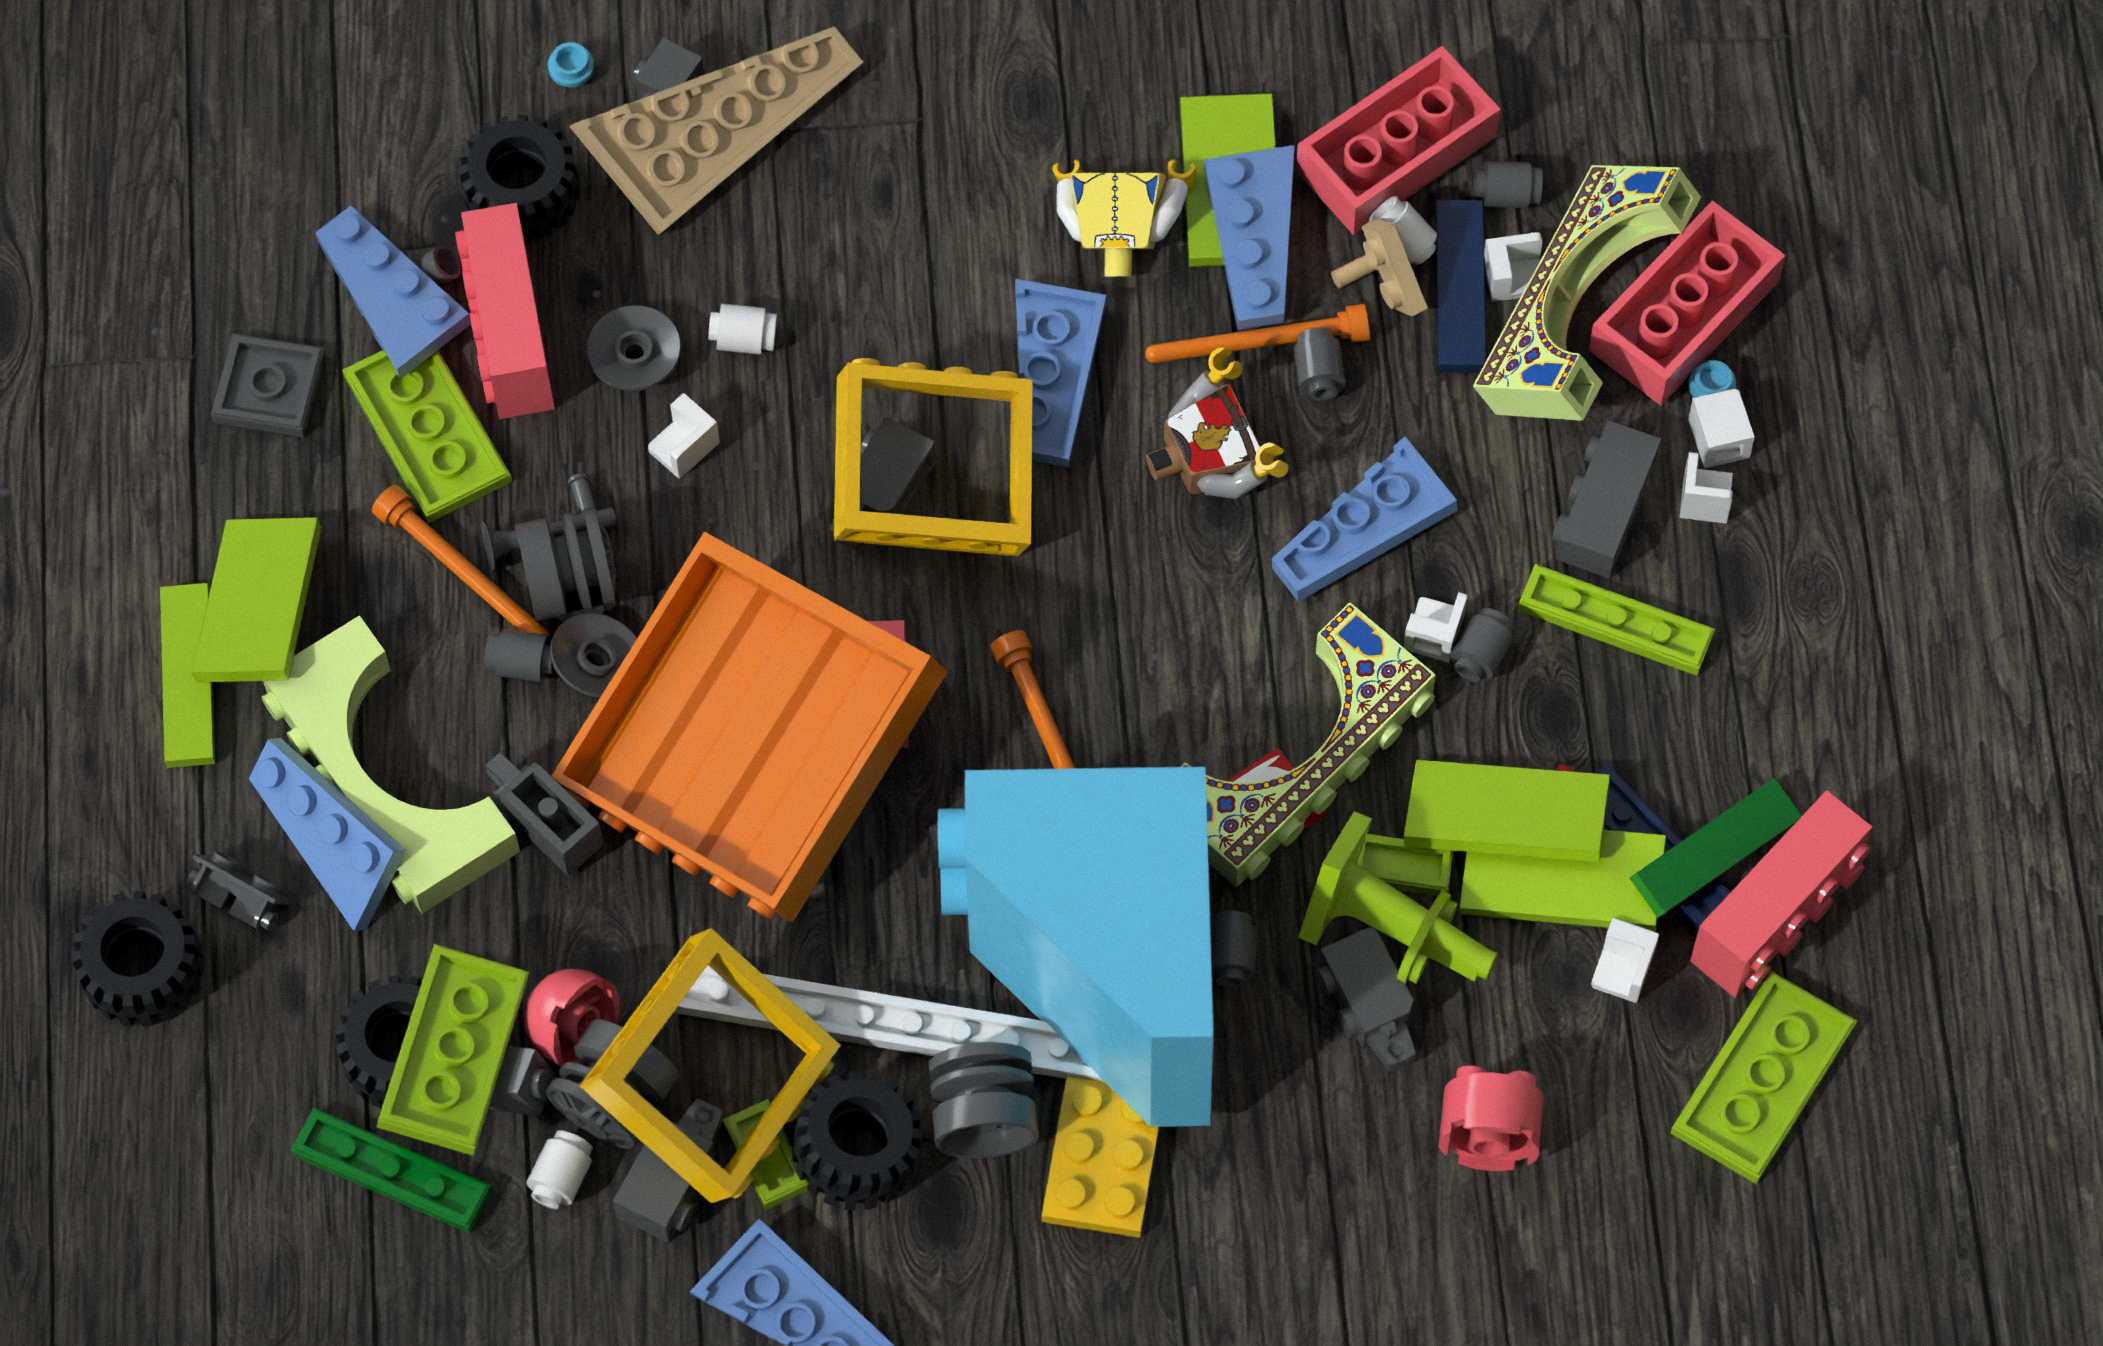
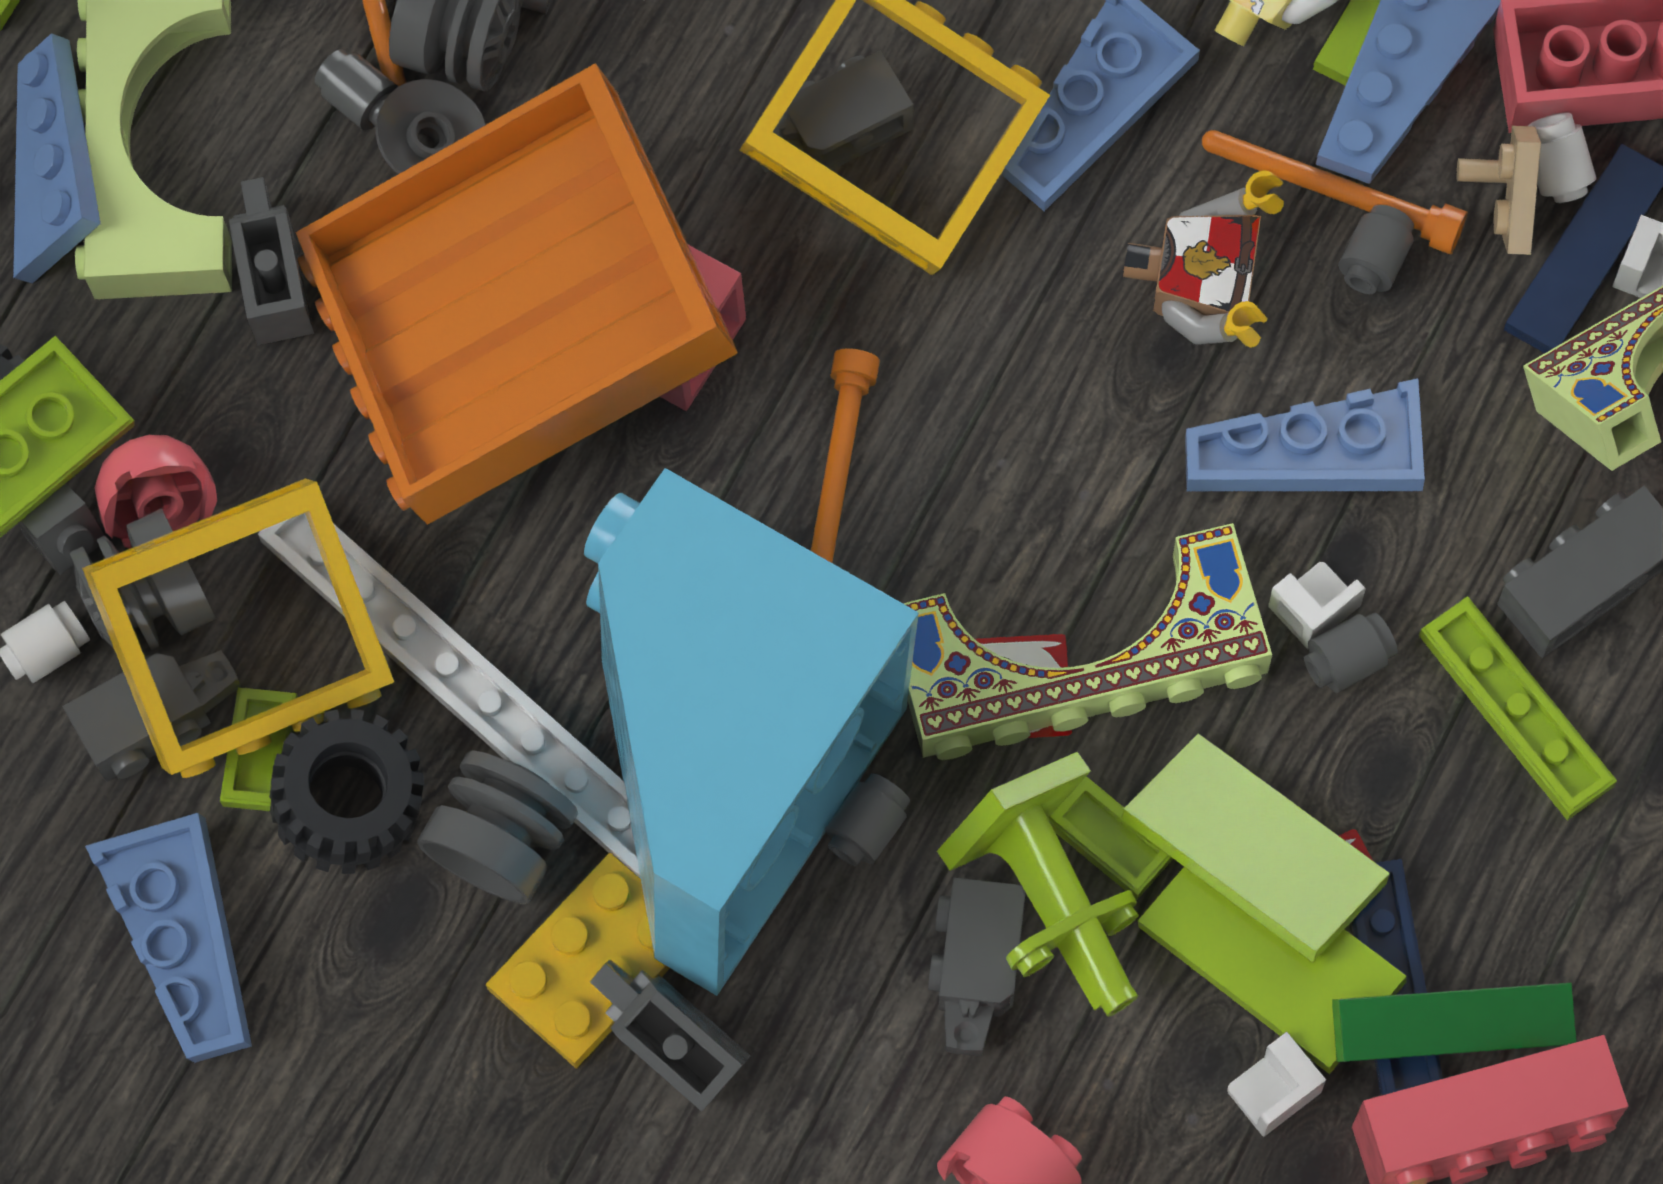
camera: 35 degrees right, 5 degrees up
none -> dark grey hinge [590,960,751,1112]

